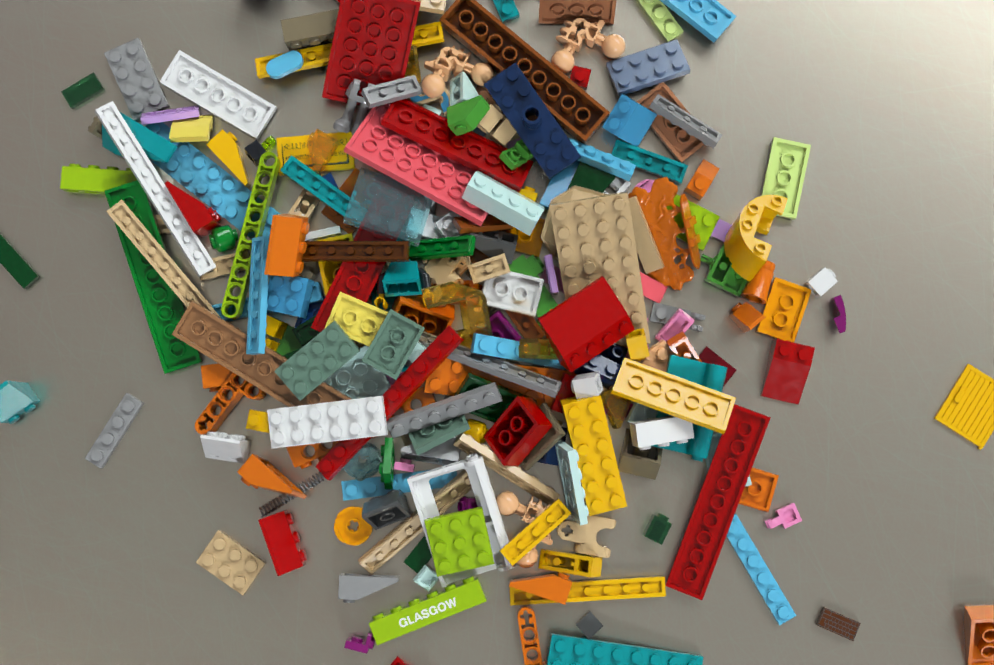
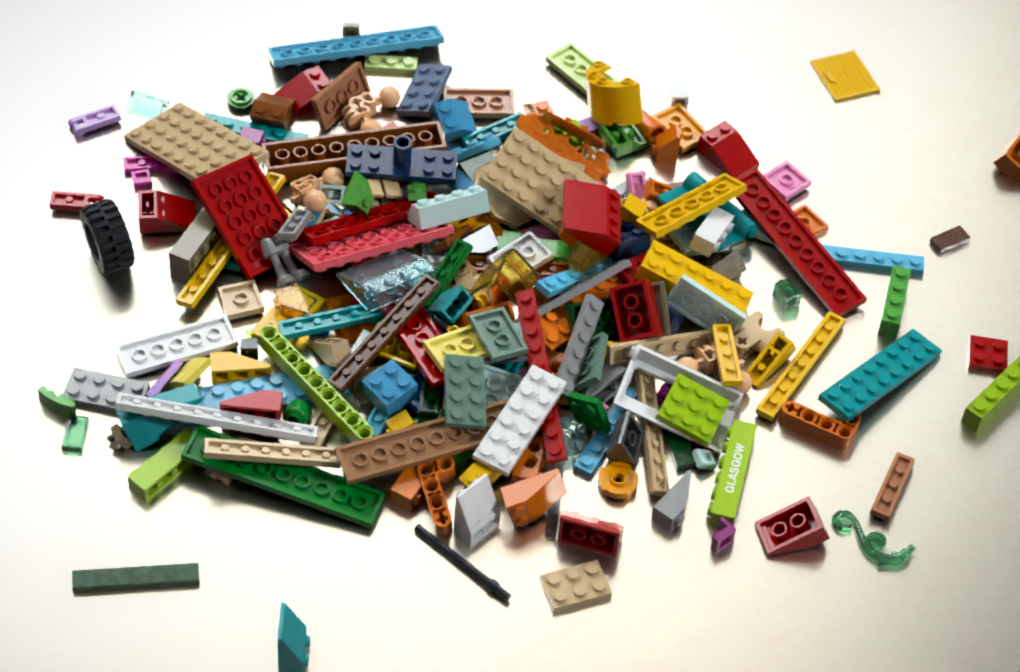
camera: 60 degrees left, 35 degrees down
light grey plate [85,393,144,469] -> none
medium azure plate [246,236,269,355] -> none
orange slope [264,214,310,277] -> none
medium azure tile [266,50,304,79] -> none
tan plate [467,253,511,285] -> none
orange slope [509,572,572,605] -> none
lavender tile [544,254,559,295] -> none
white brick [571,371,603,399] -> none
dark grey tile [576,611,603,639] -> none
light grey plate [649,94,722,149] -> none
bright pink plate [764,503,802,529] -> none
magenta slope [833,295,846,333] -> none
none -> bright green slope [37,385,76,419]
none -> tan plate [217,279,265,320]
none -> black bar [414,524,511,601]
none -> bright pink plate [763,160,812,201]
none -> bright green brick [877,265,911,339]

